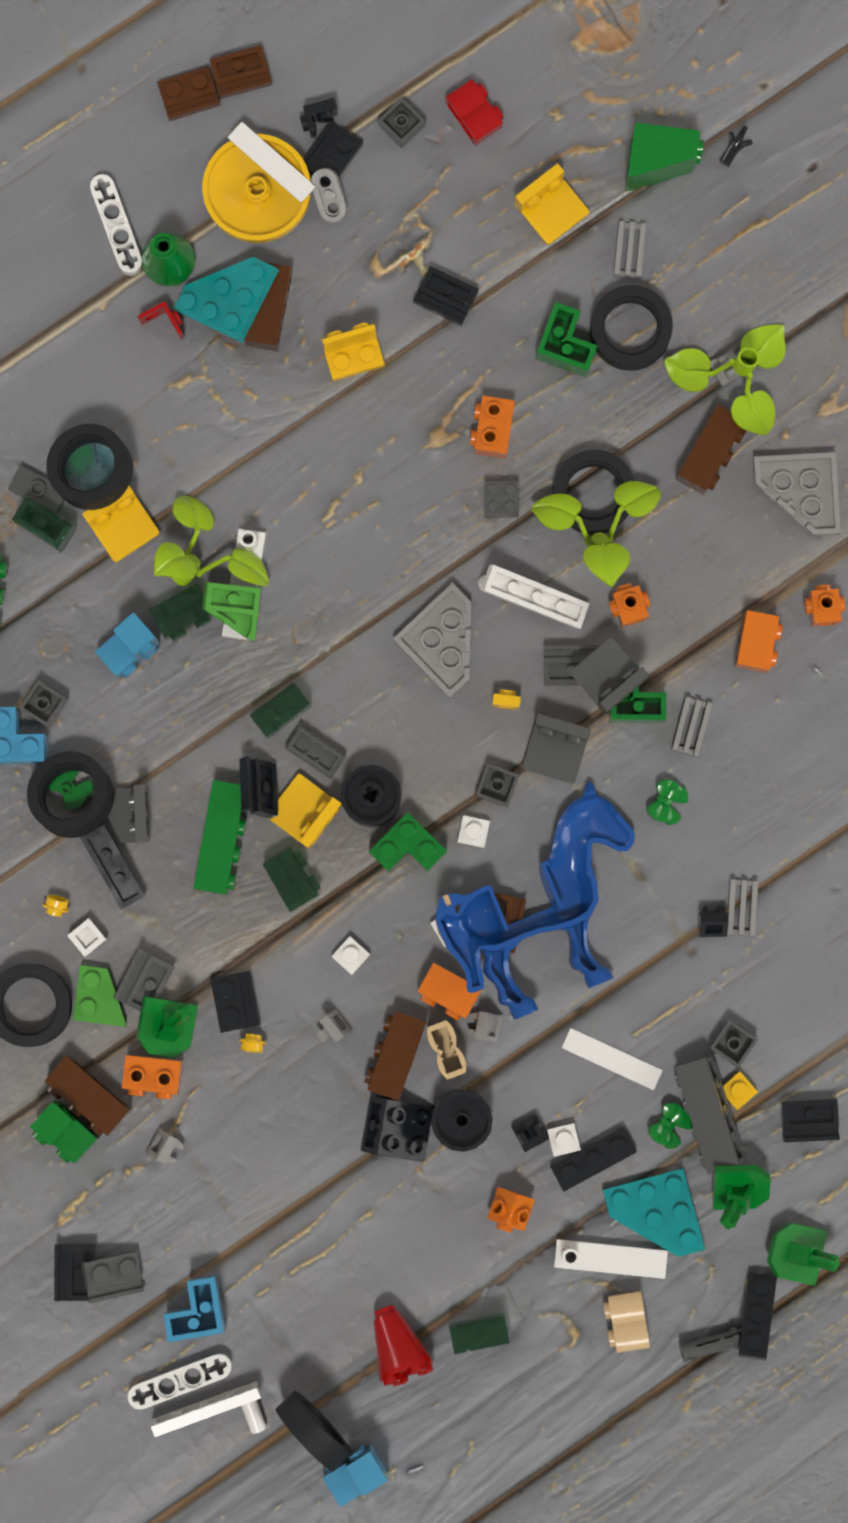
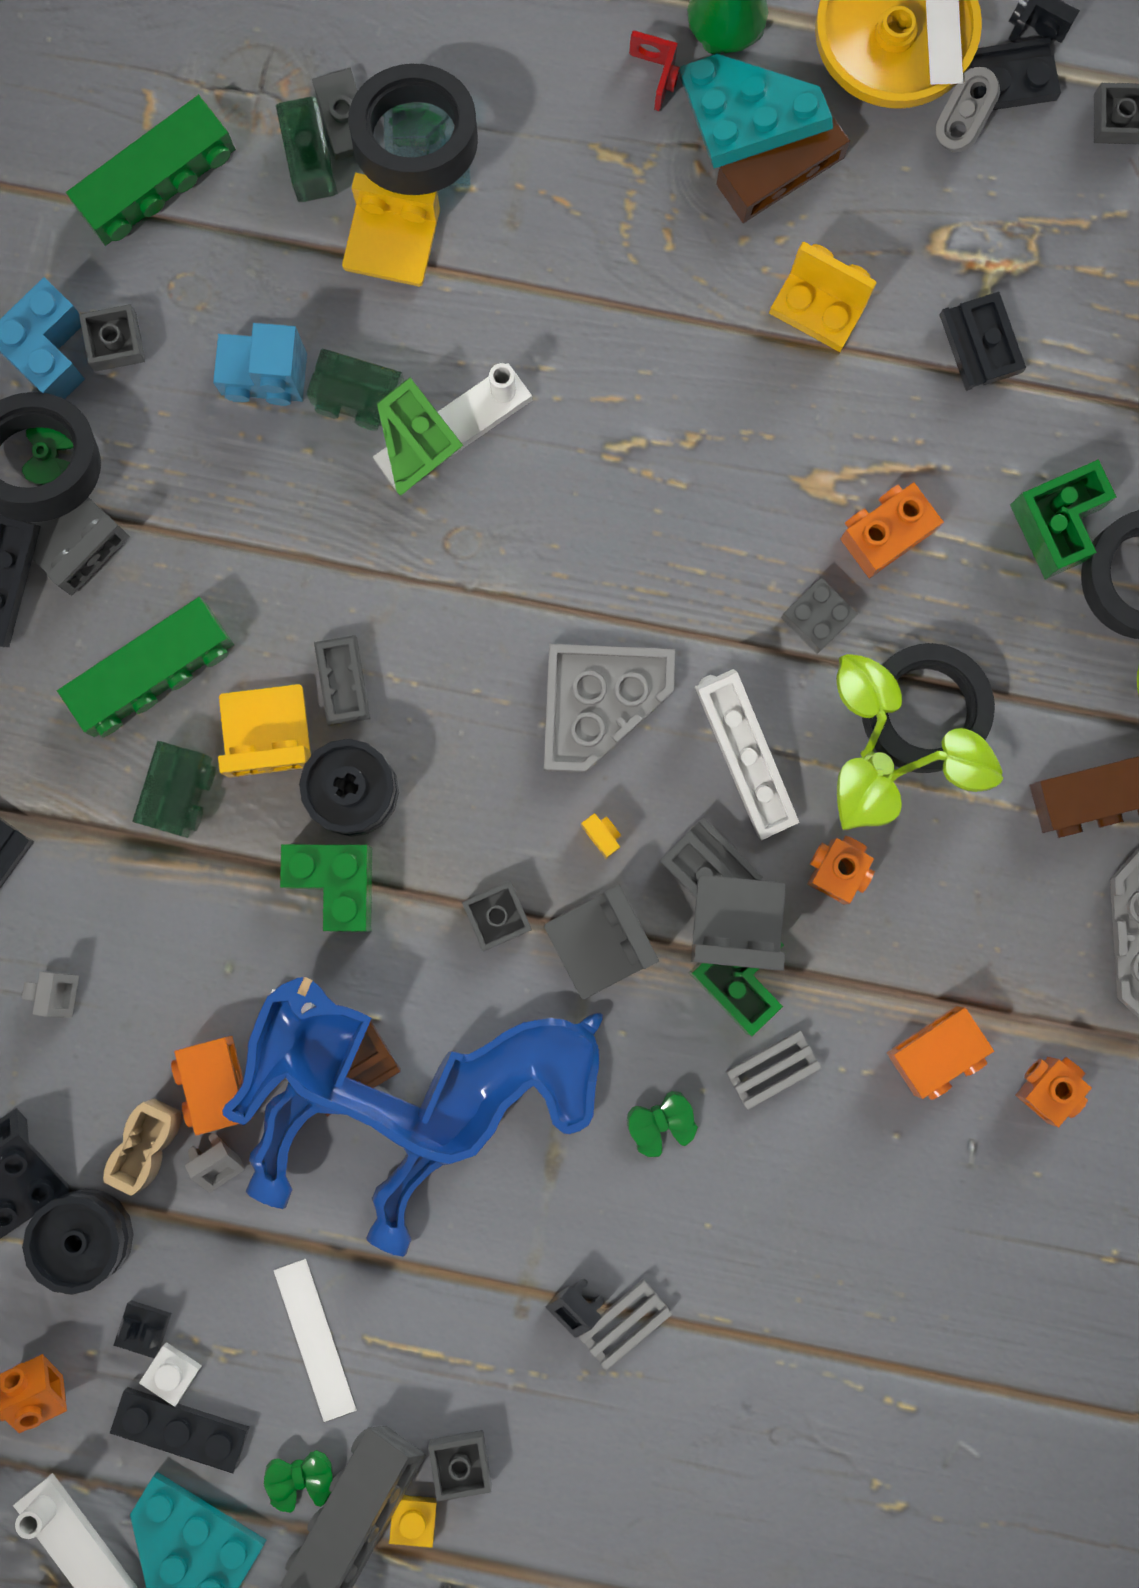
camera: 40 degrees right, 0 degrees up
lime plant [153,495,269,587] -> none
black plate [239,756,278,819] -> none
clear green brick [250,682,311,740] -> none
white plate [331,936,370,975] -> none
reddish brown brick [364,1011,427,1101] -> none
white plate [457,815,490,848] -> none

